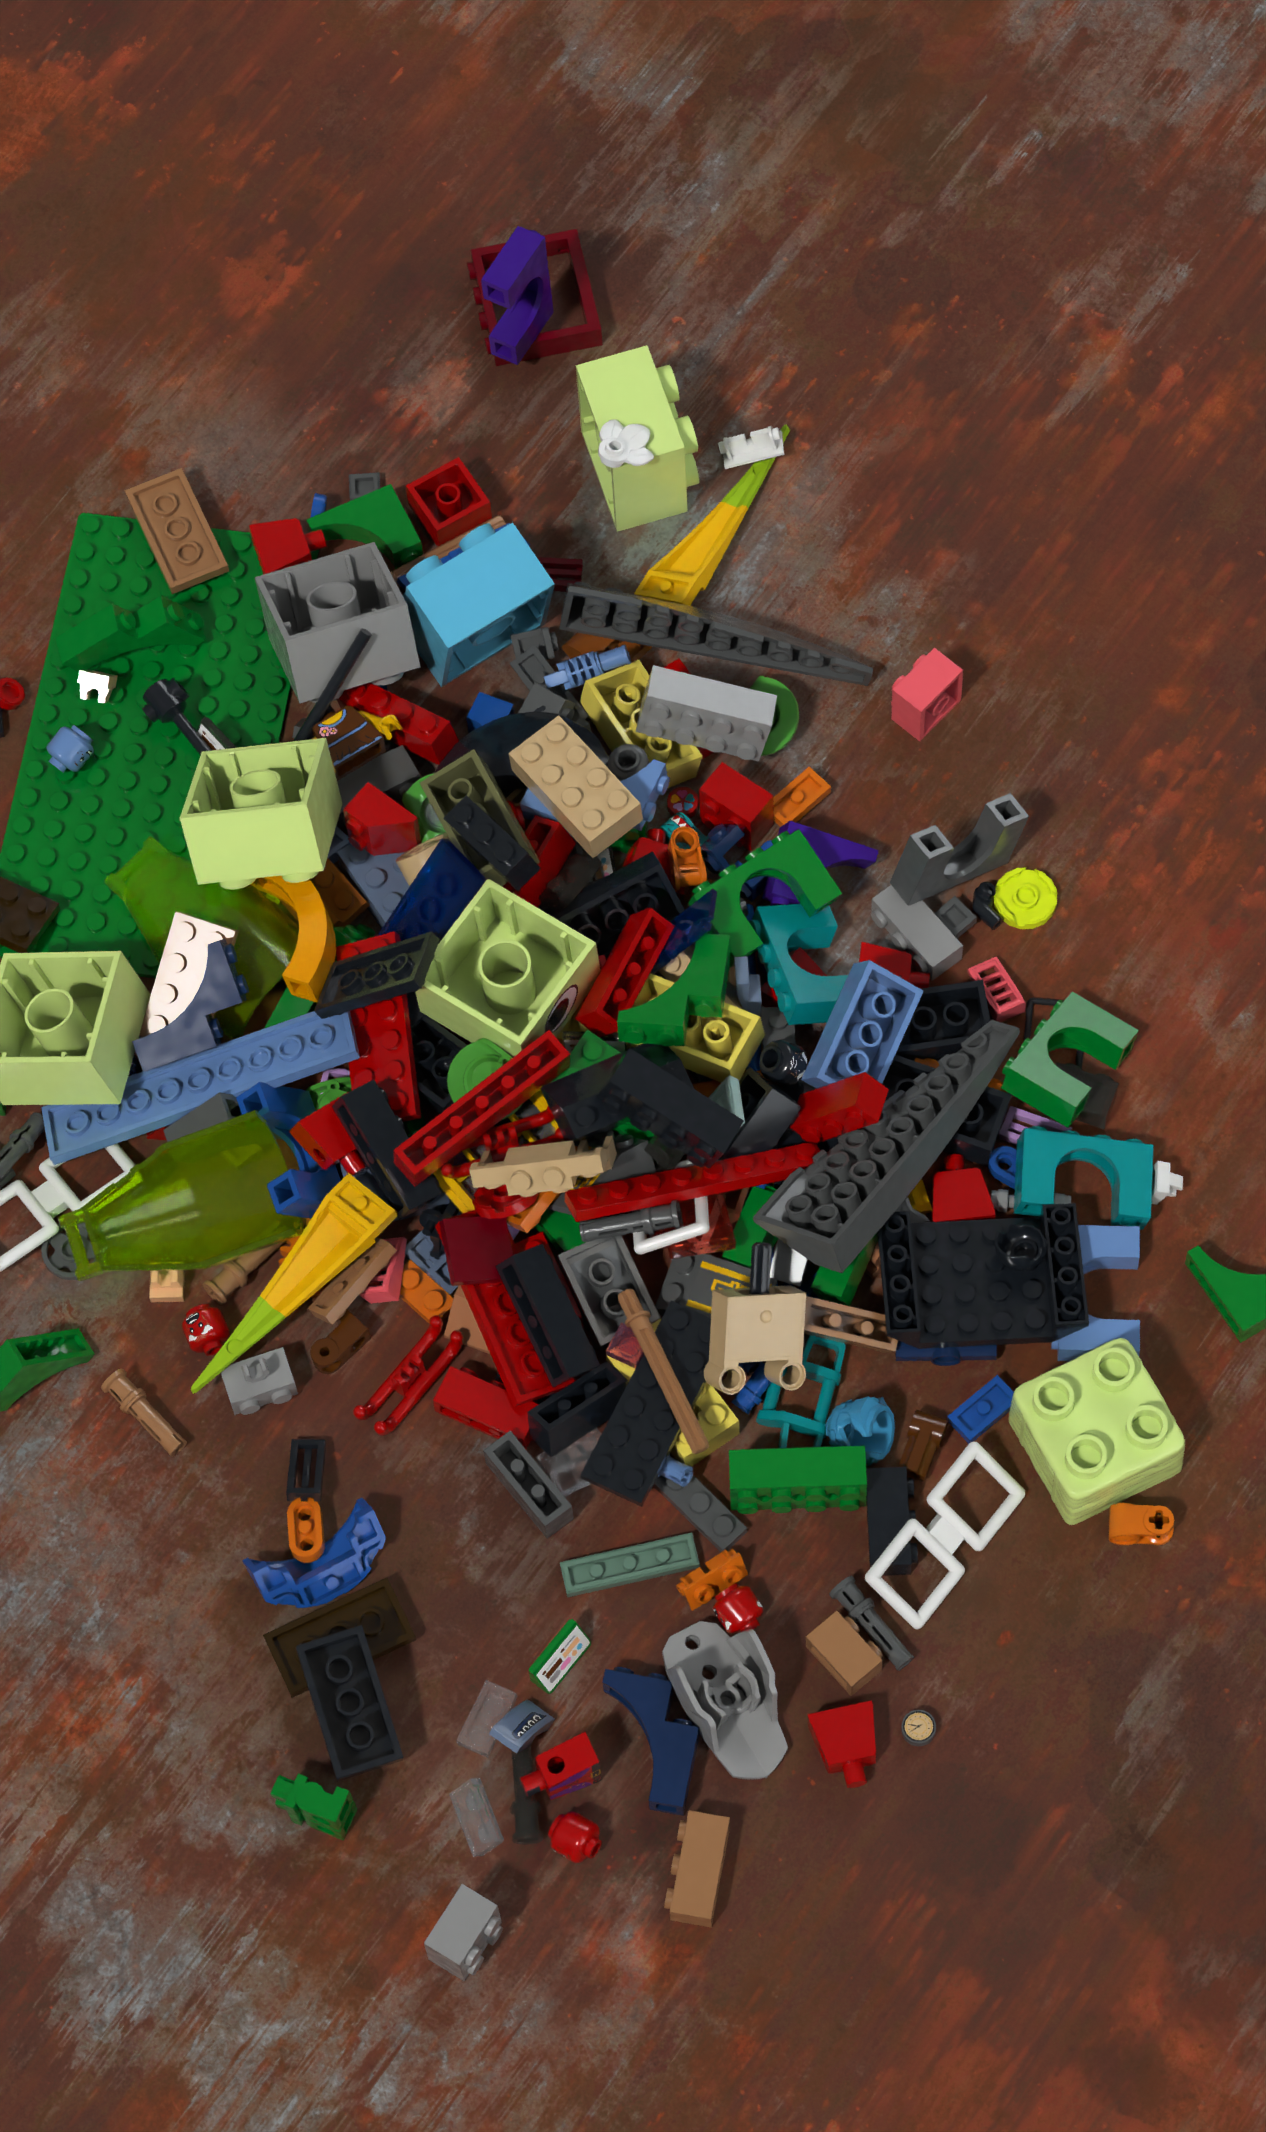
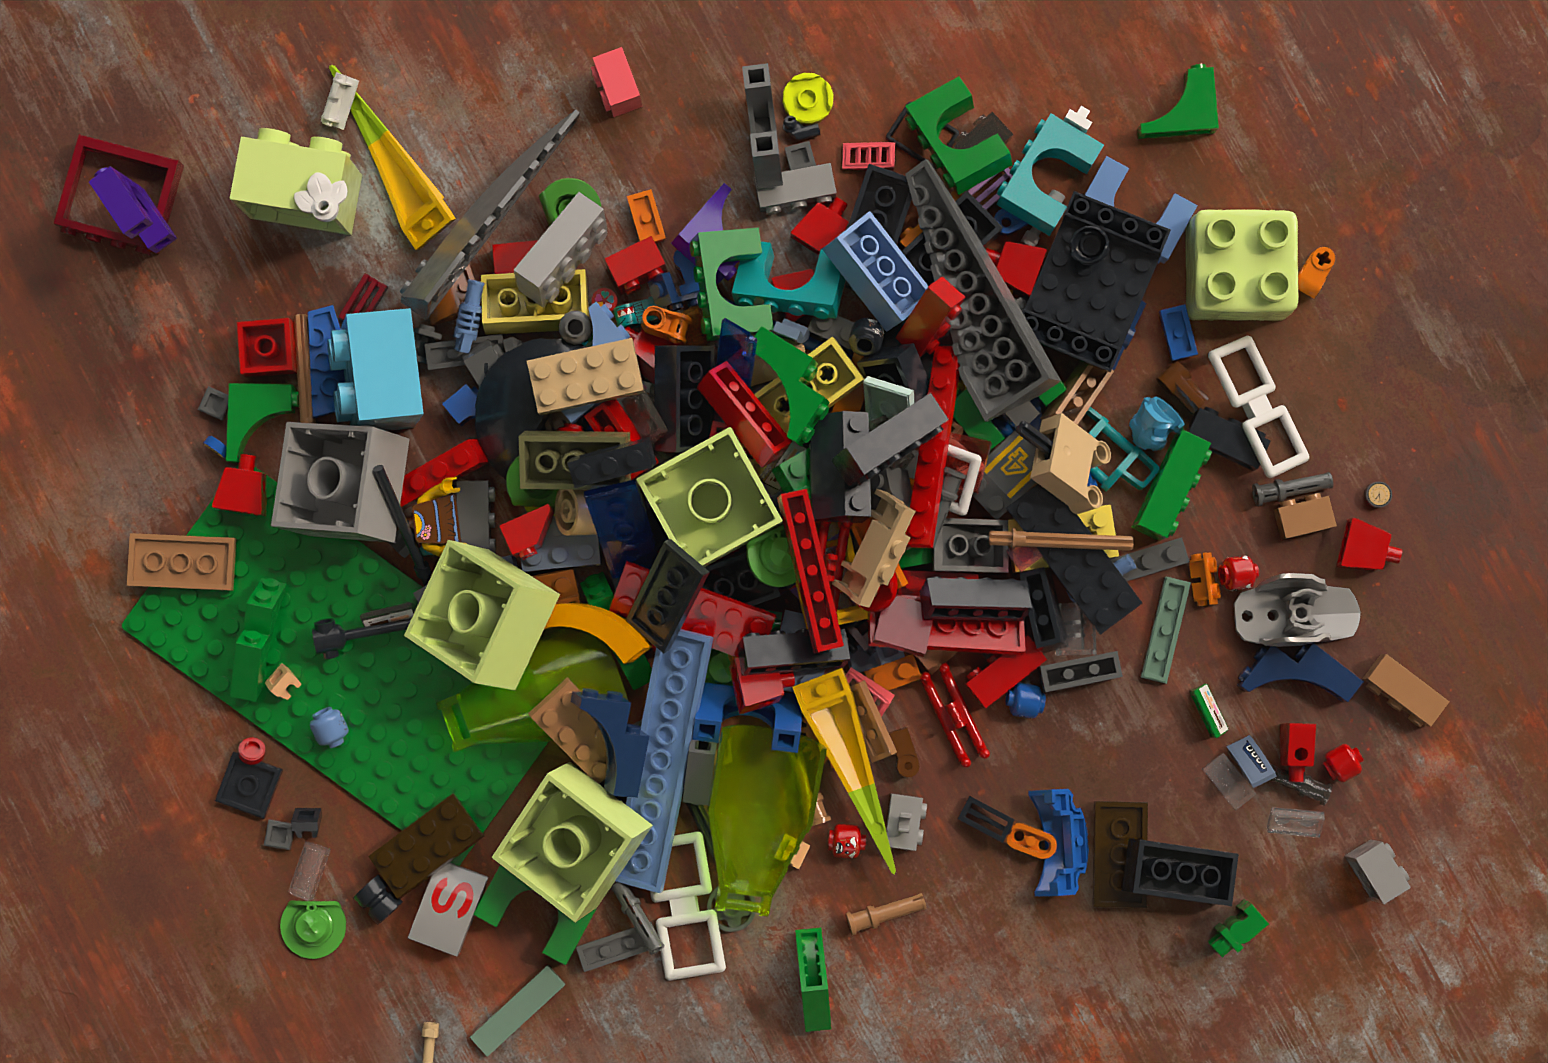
camera: 70 degrees left, 20 degrees up
none -> blue head [1005,683,1046,719]

